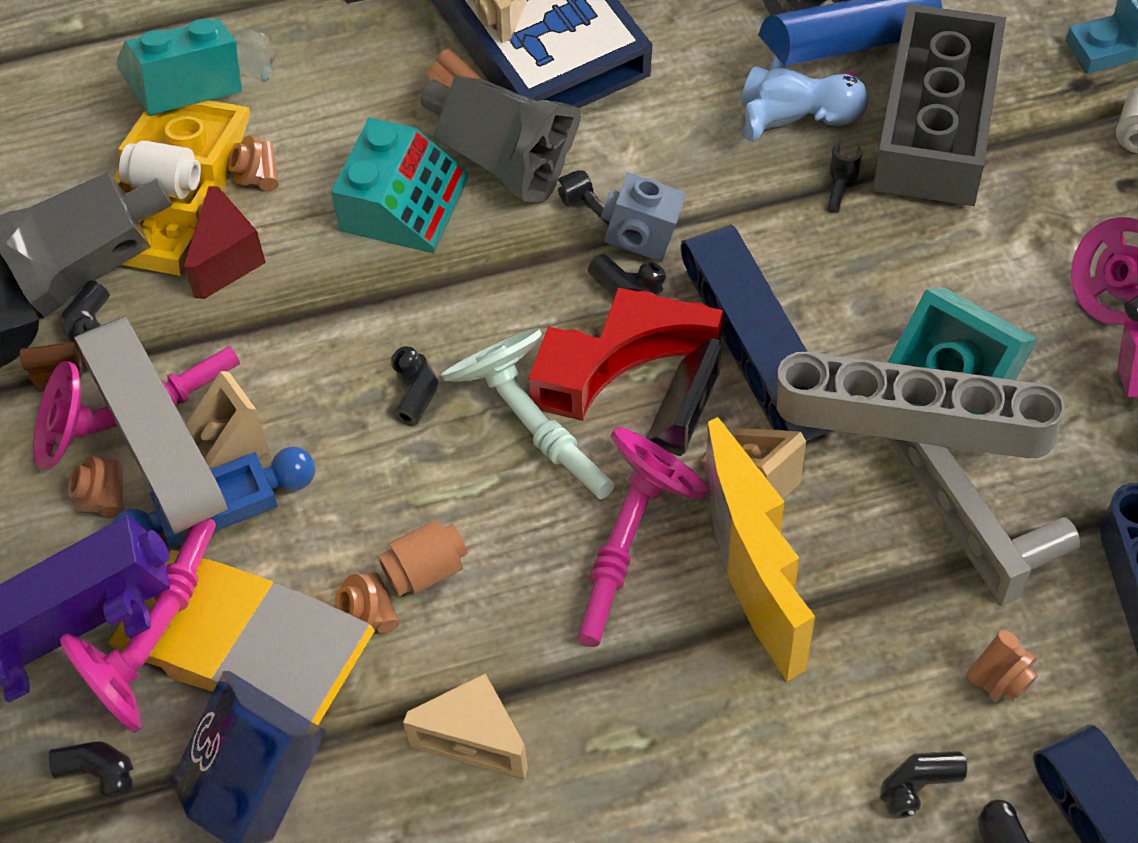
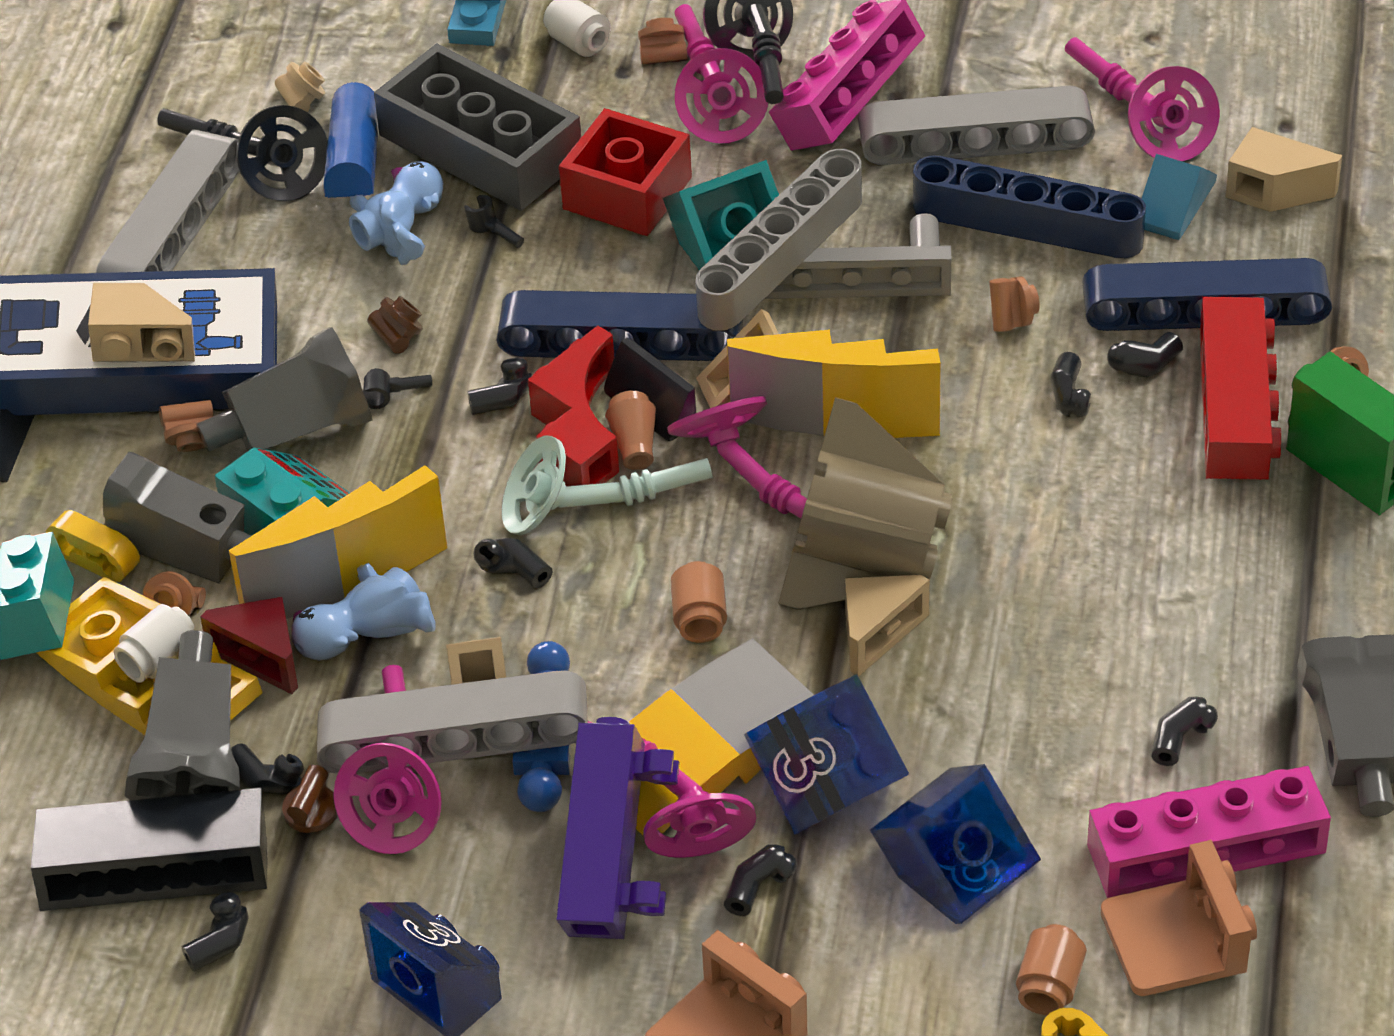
camera: 65 degrees left, 10 degrees down
nougat plate [68,456,123,518] -> none
nougat plate [335,573,399,633] -> none
sand blue brick [601,172,686,262] -> none
none -> yellow beam [46,510,140,582]
none -> dark grey piece [103,452,252,584]
none -> yellow slope [229,465,447,619]
none -> light blue animal [291,563,436,661]
none -> reddish brown plate [367,296,423,354]
none -> red brick [559,108,692,237]
none -> nougat cone [605,391,656,470]
none -> dark tan brick [778,397,953,609]

